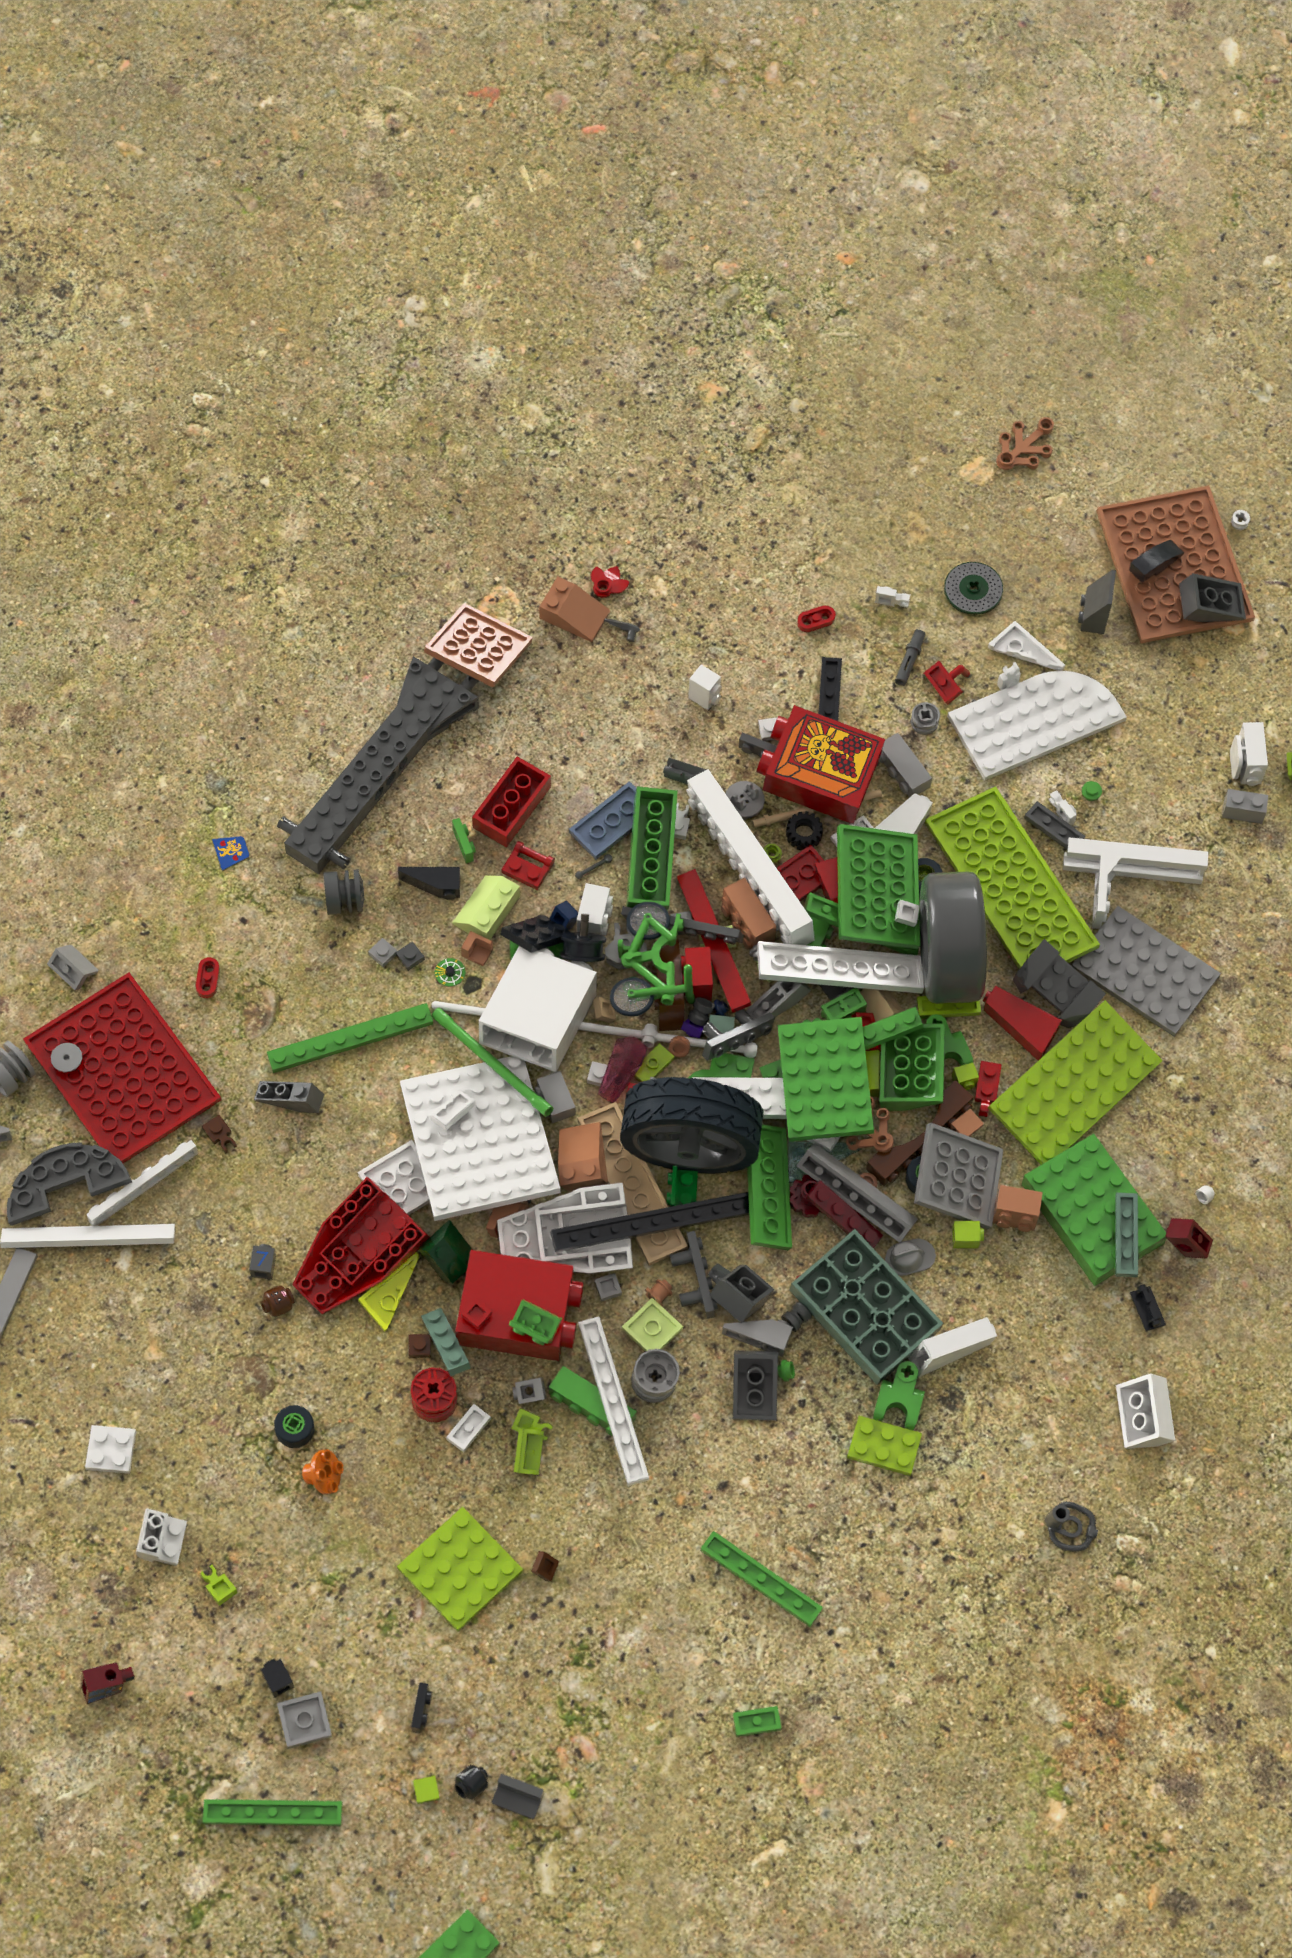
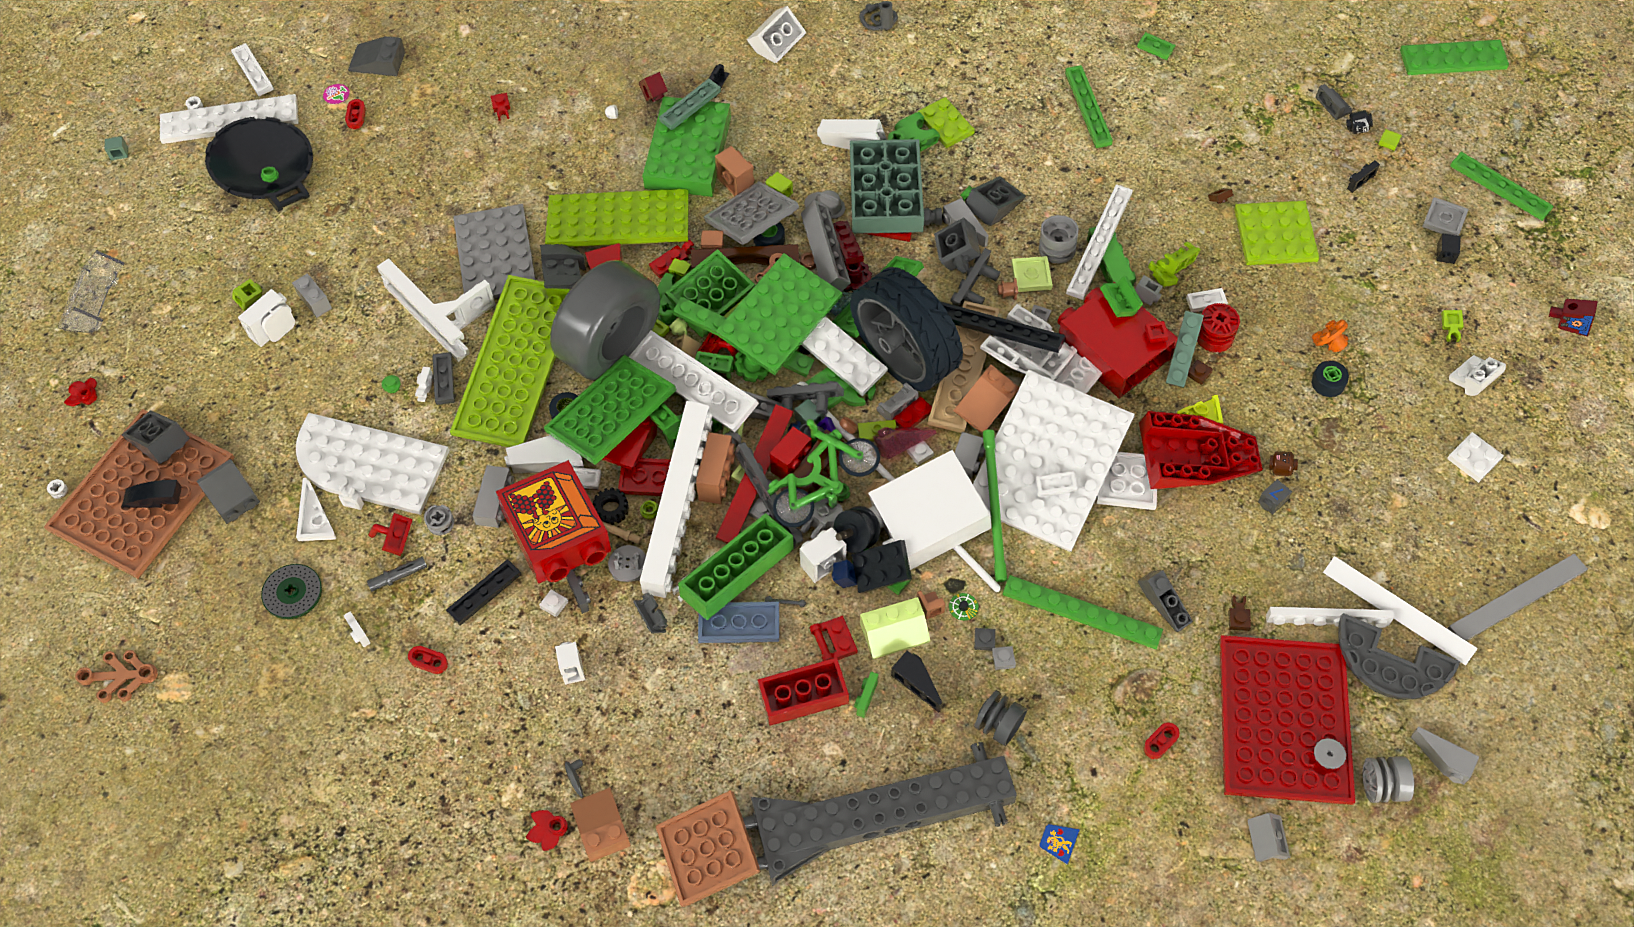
camera: 135 degrees left, 5 degrees down
dark green slope [418,1220,473,1284] -> none
white plate [895,900,920,927] -> none

